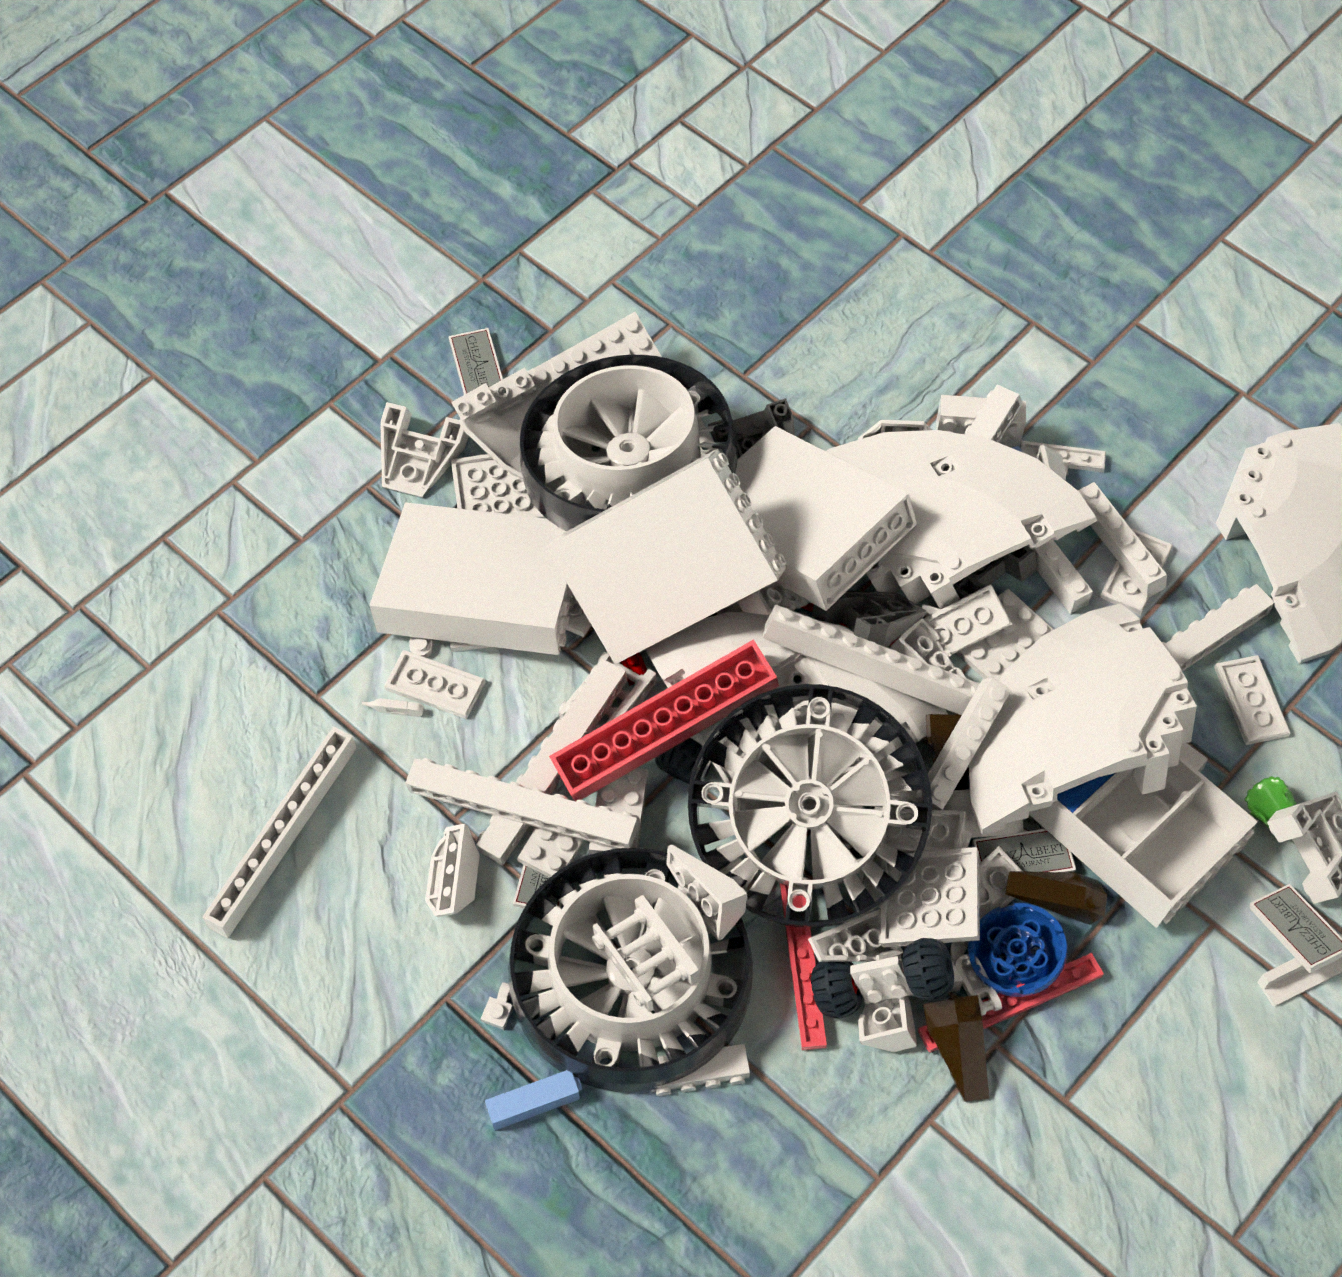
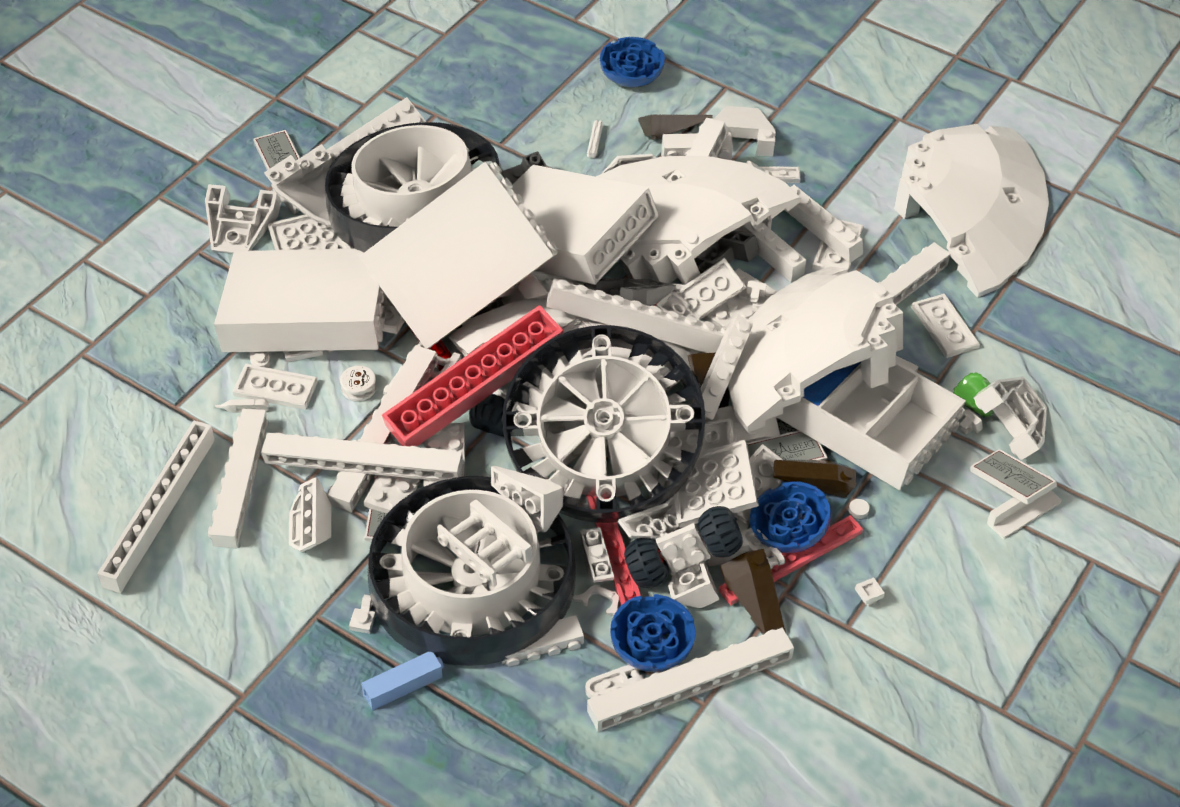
camera: 10 degrees left, 10 degrees down
none -> white brick [208,409,268,548]
none -> white head [340,365,377,402]
none -> white helmet [573,585,619,616]
none -> white slope [580,527,614,583]
none -> white plate [585,664,645,698]
none -> white axle [587,120,603,159]
none -> white brick [587,628,794,732]
none -> blue brick [600,37,665,87]
none -> blue brick [610,594,696,672]
none -> dark brown wedge [638,115,713,139]
none -> white wedge [714,106,775,157]
none -> white tile [747,280,767,304]
none -> white tile [849,499,869,519]
none -> white tile [855,578,885,606]
none -> white tile [960,408,983,434]

